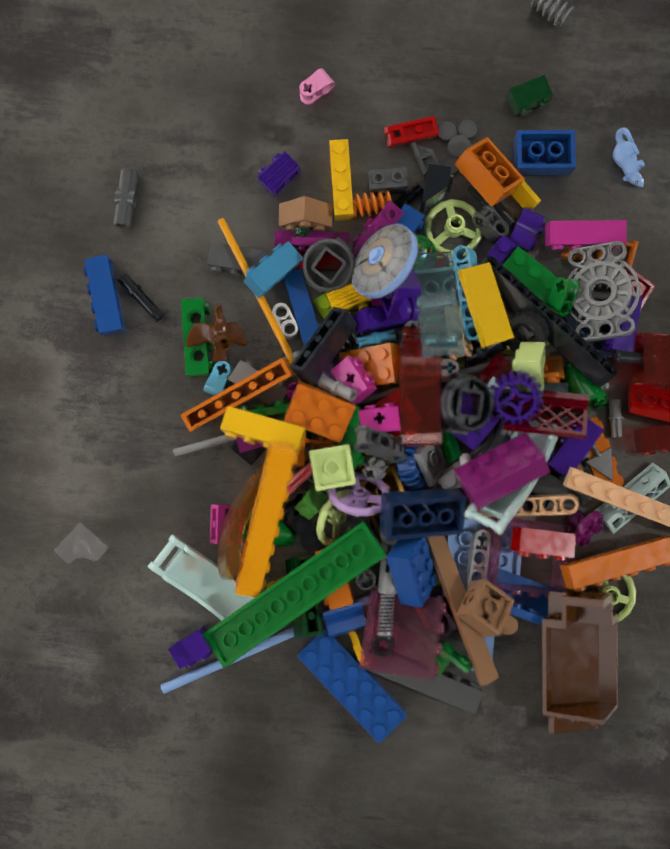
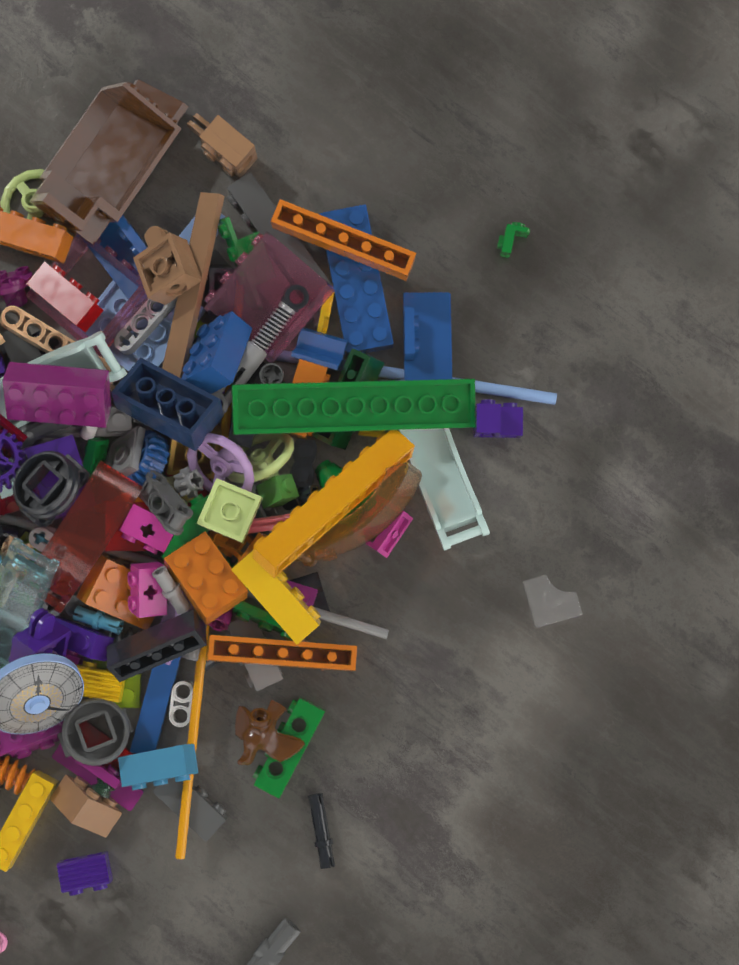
camera: 155 degrees left, 0 degrees up
blue brick [83,255,126,336] -> none
medium azure piece [203,361,233,396] -> none
none -> medium nougat brick [187,113,258,179]
none -> orange brick [271,199,416,281]
none -> blue bracket [403,292,452,380]
none -> green bracket [497,222,530,258]

